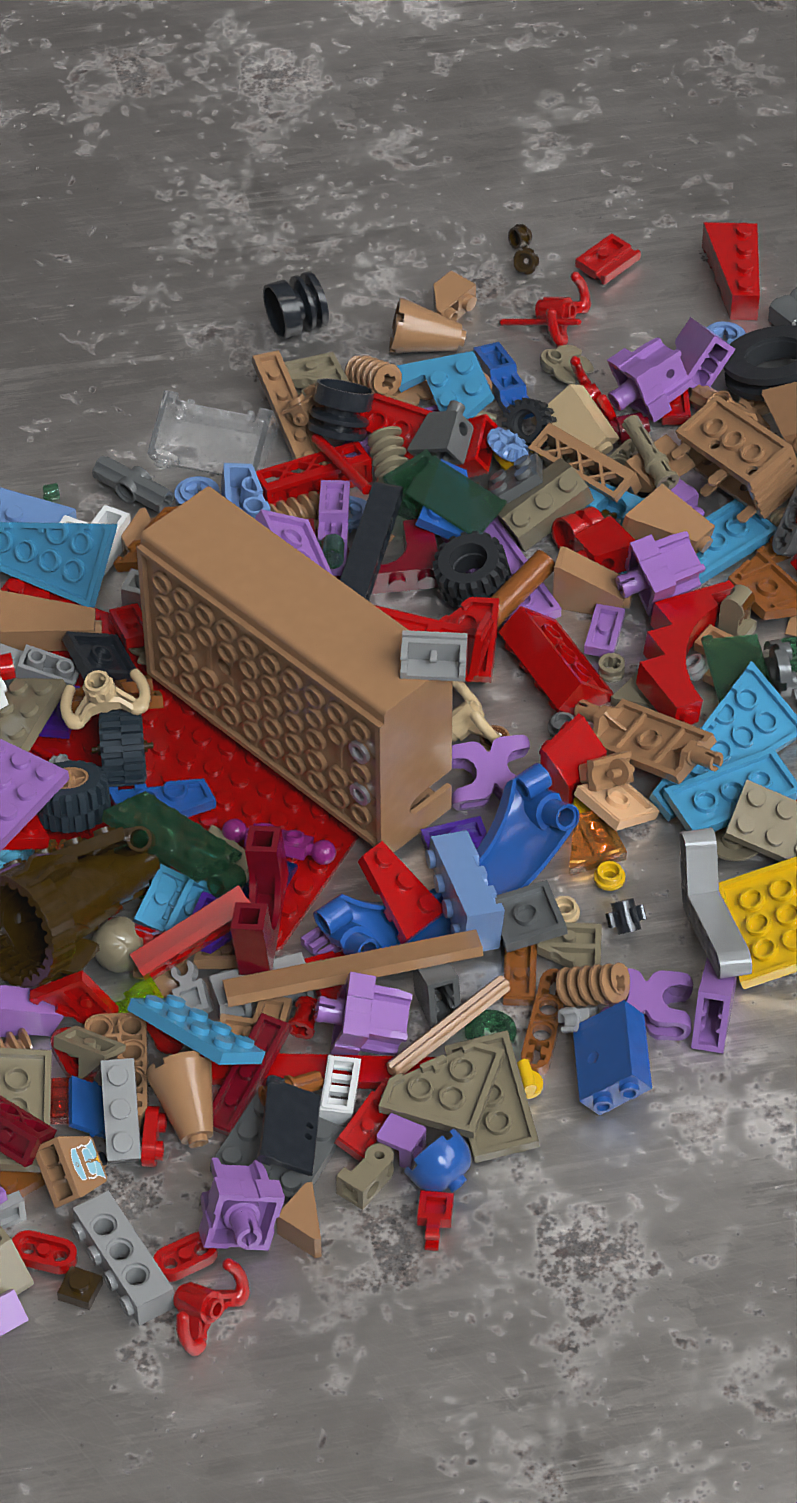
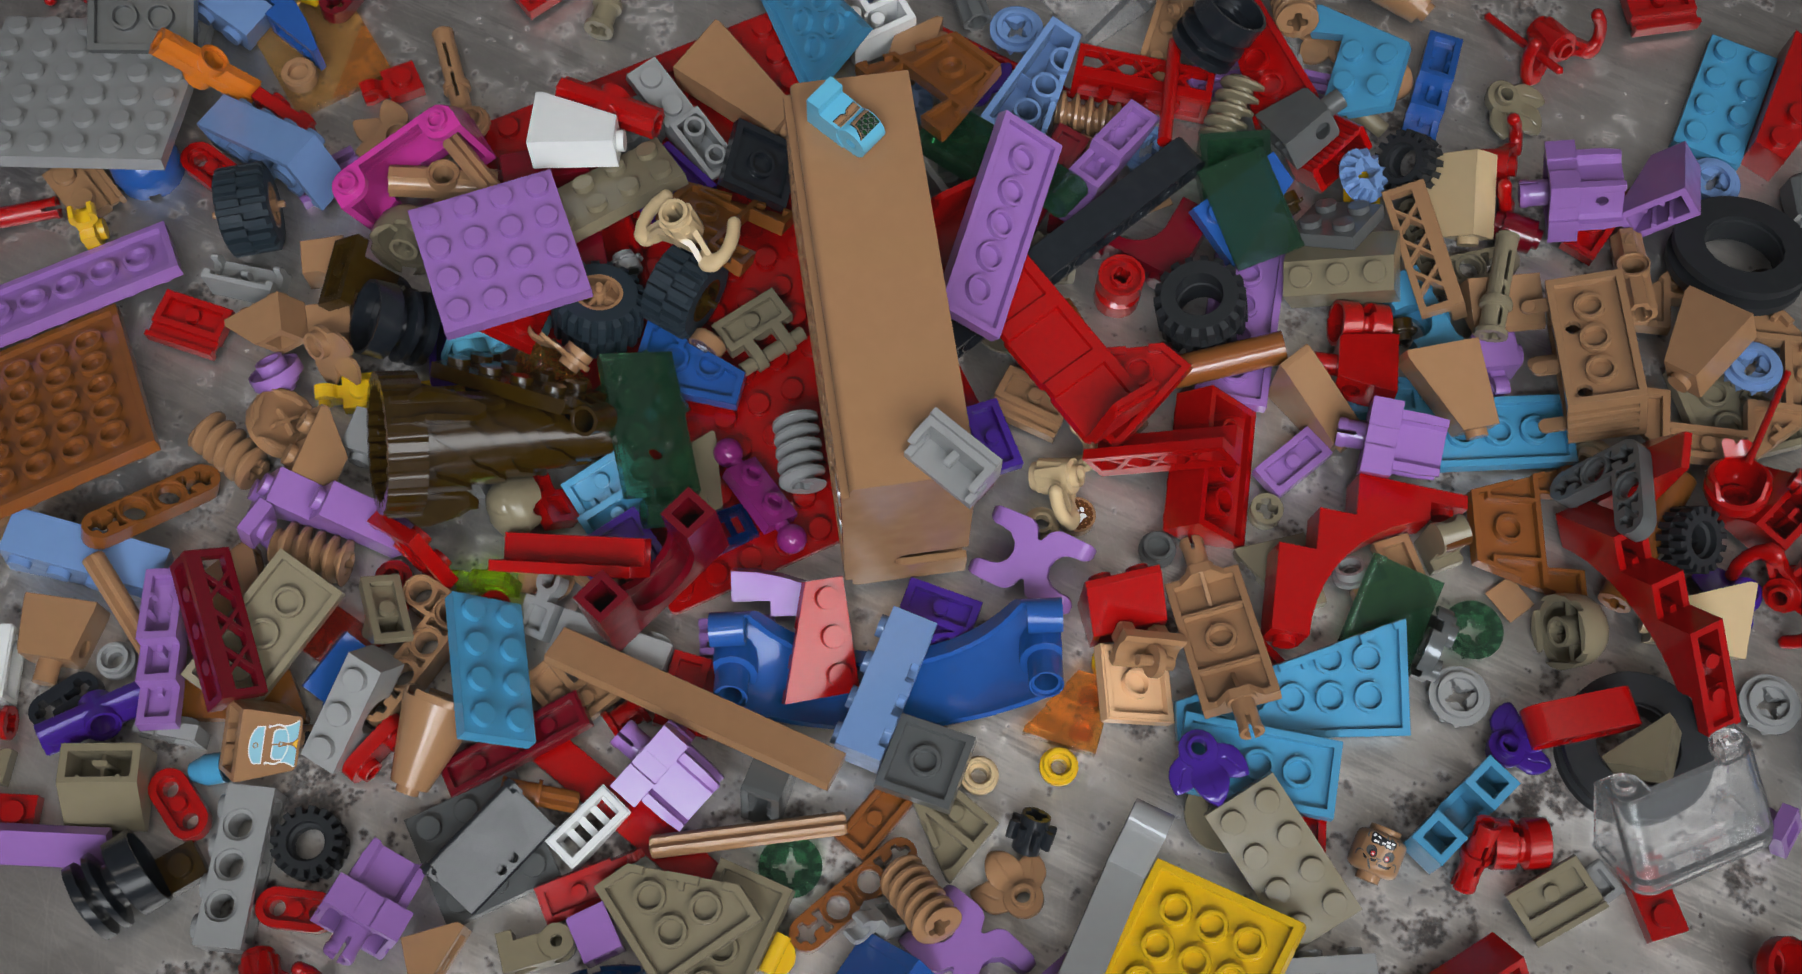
camera: 35 degrees right, 20 degrees up
none -> black wheel [61,829,173,940]
none -> dark azure hose [188,752,231,786]
none -> black tyre [270,805,350,883]
none -> medium nougat plate [527,325,593,374]
none -> medium nougat tile [689,328,726,358]
none -> dark tan plate [711,288,807,377]
none -> slope [731,568,848,616]
none -> light grey piece [772,409,827,494]
none -> medium azure leg [806,76,885,157]
none -> medium nougat plate [970,851,1046,919]
none -> red fence [1082,424,1243,477]
none -> red wheel [1093,254,1145,318]
none -> dark purple plate [1168,729,1249,807]
none -> dark azure plate [1668,34,1778,171]

